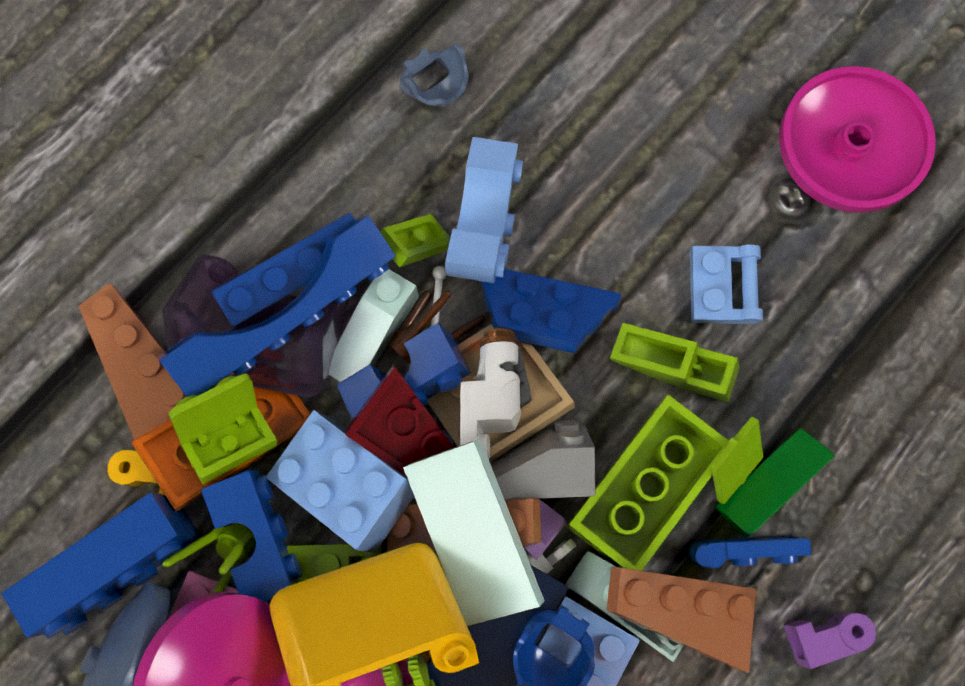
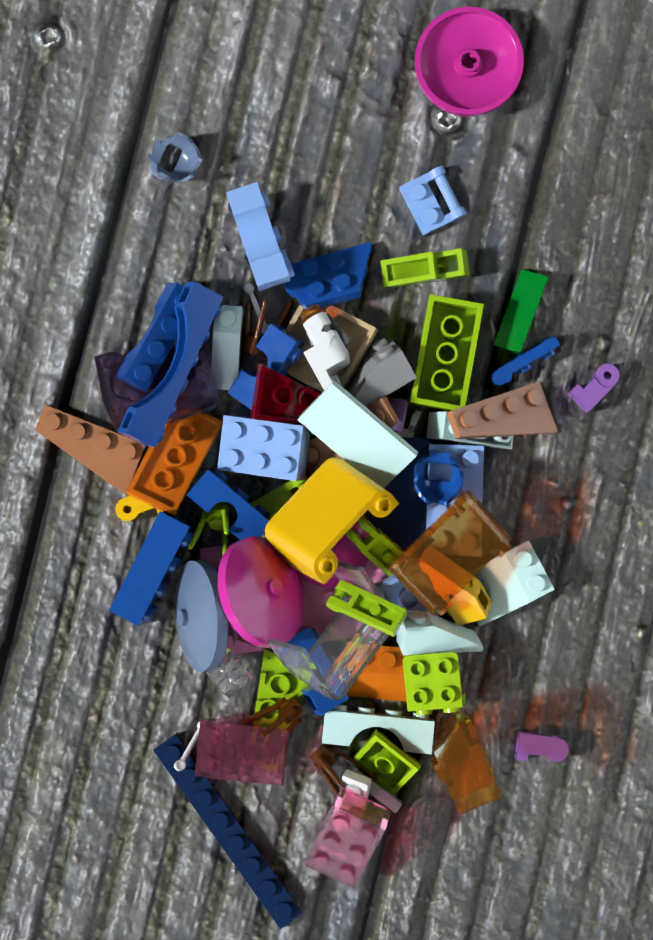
camera: 25 degrees left, 10 degrees up
lime bracket [168,374,278,485] -> none
lime plate [380,214,450,268] -> none
lime piece [710,417,763,504] -> none

